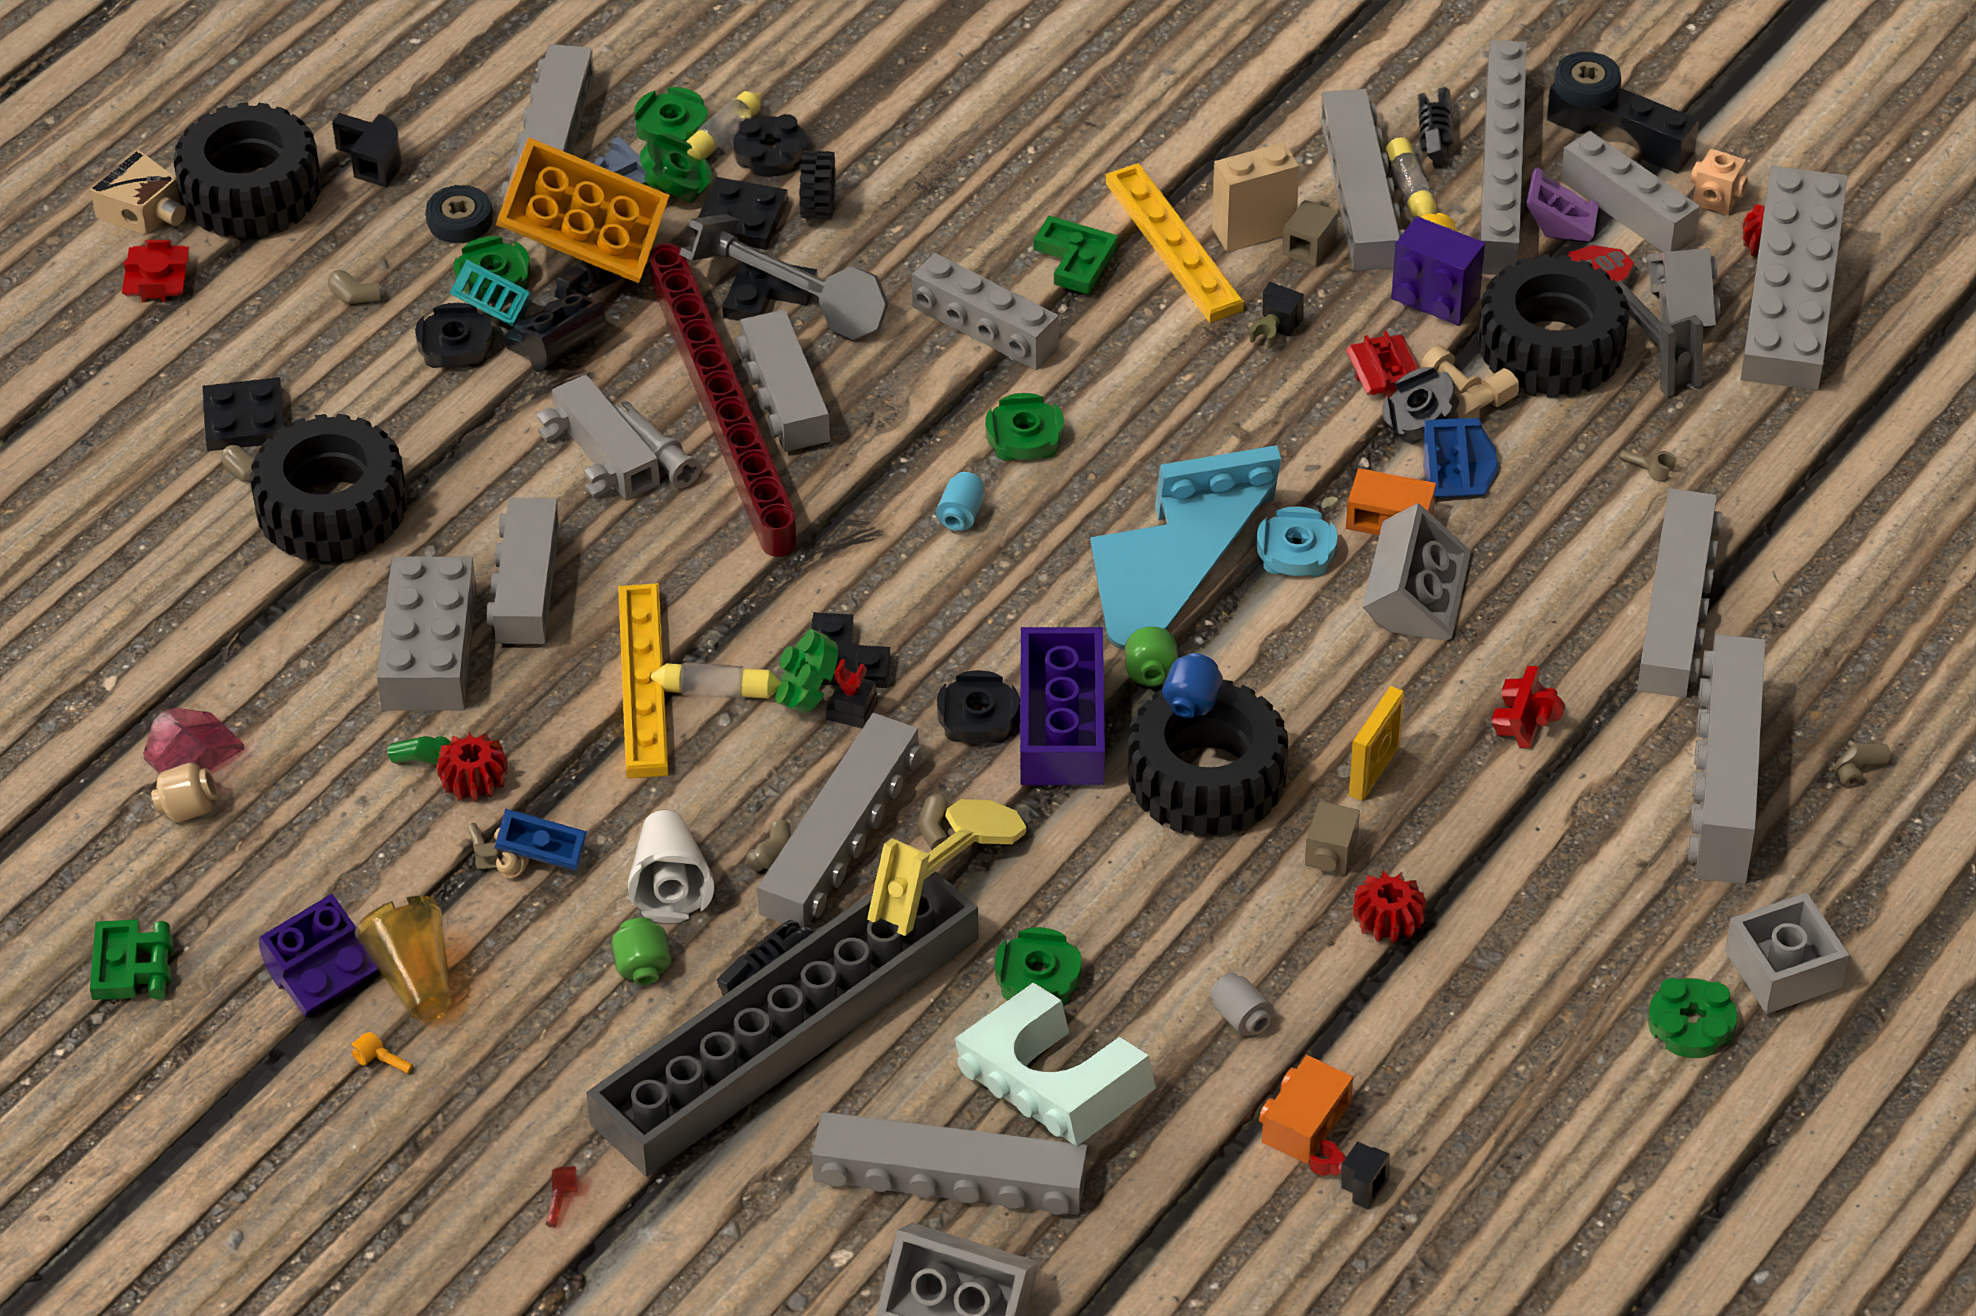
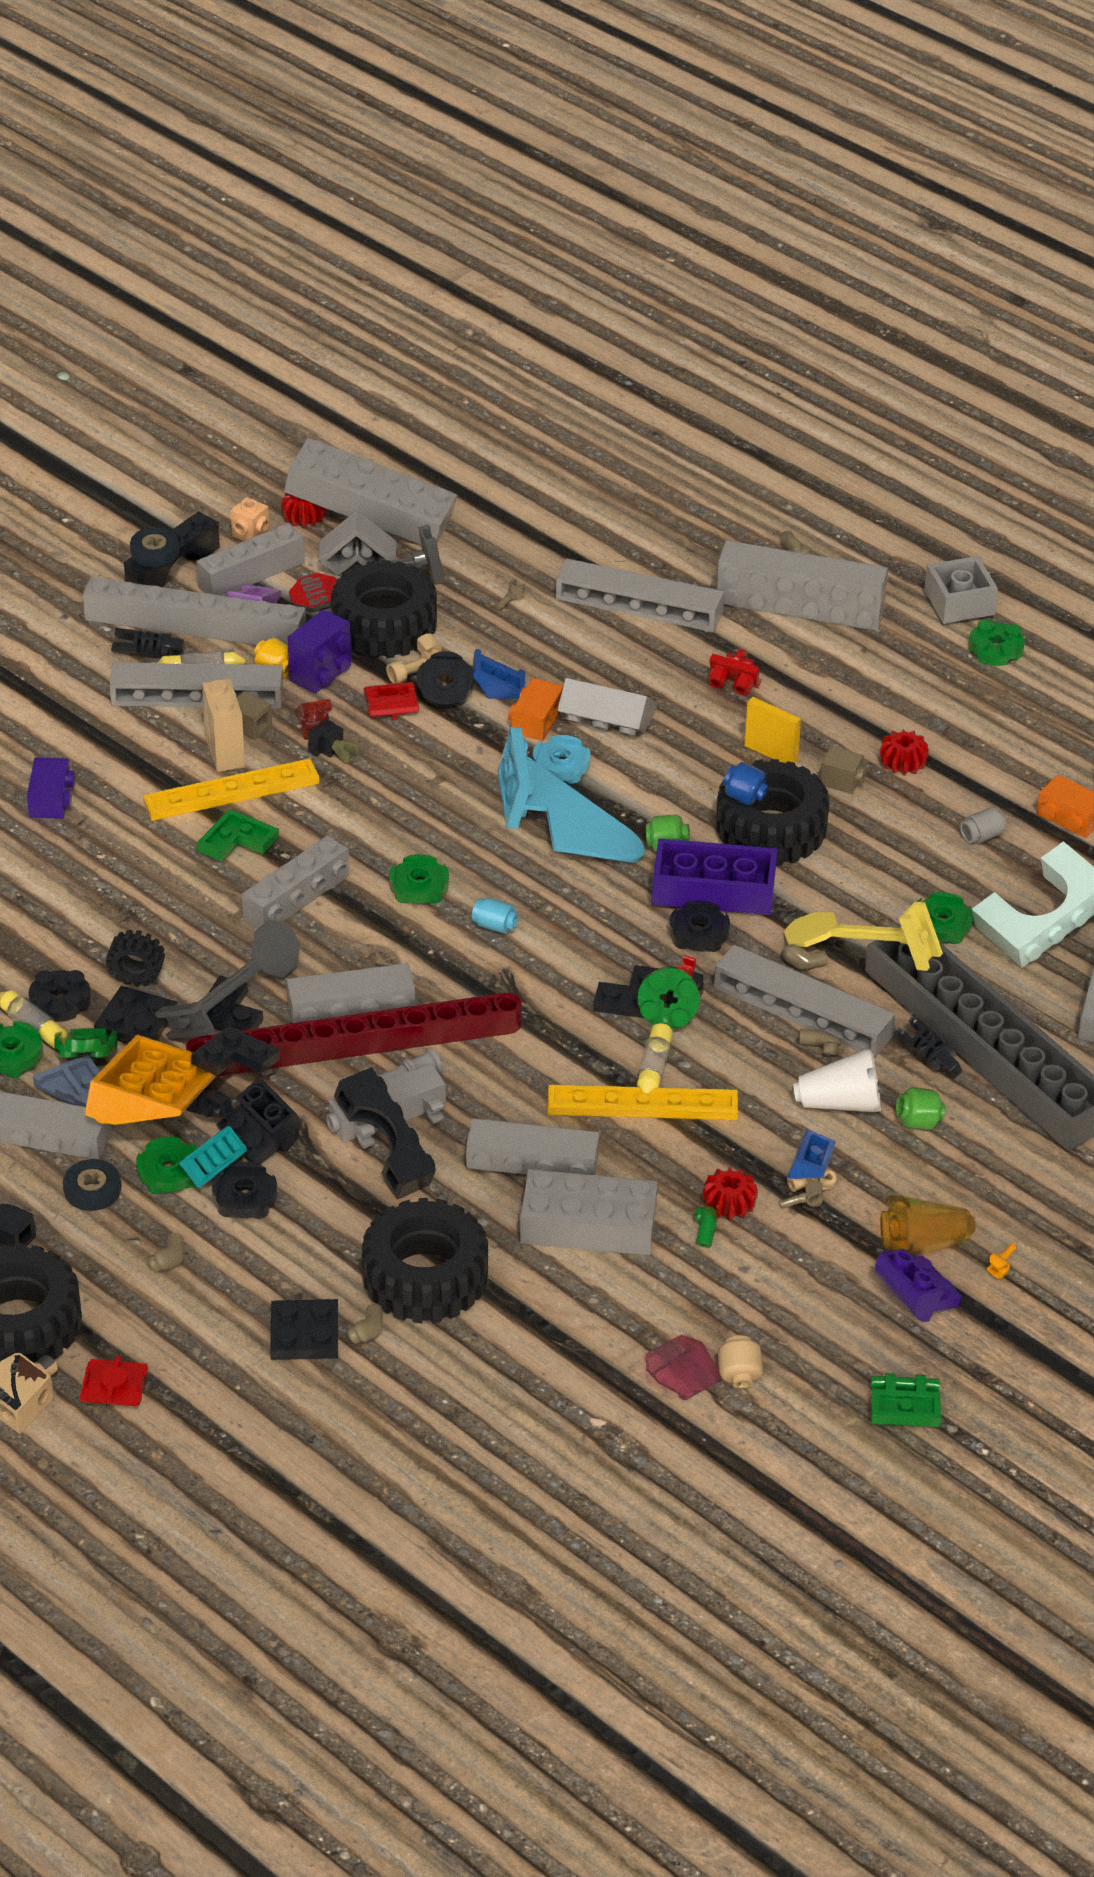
camera: 85 degrees left, 5 degrees down
none -> dark purple brick [27,757,76,819]
none -> black plate [191,1026,280,1076]
none -> clear red slope [295,699,332,740]
none -> black arch [334,1067,436,1200]

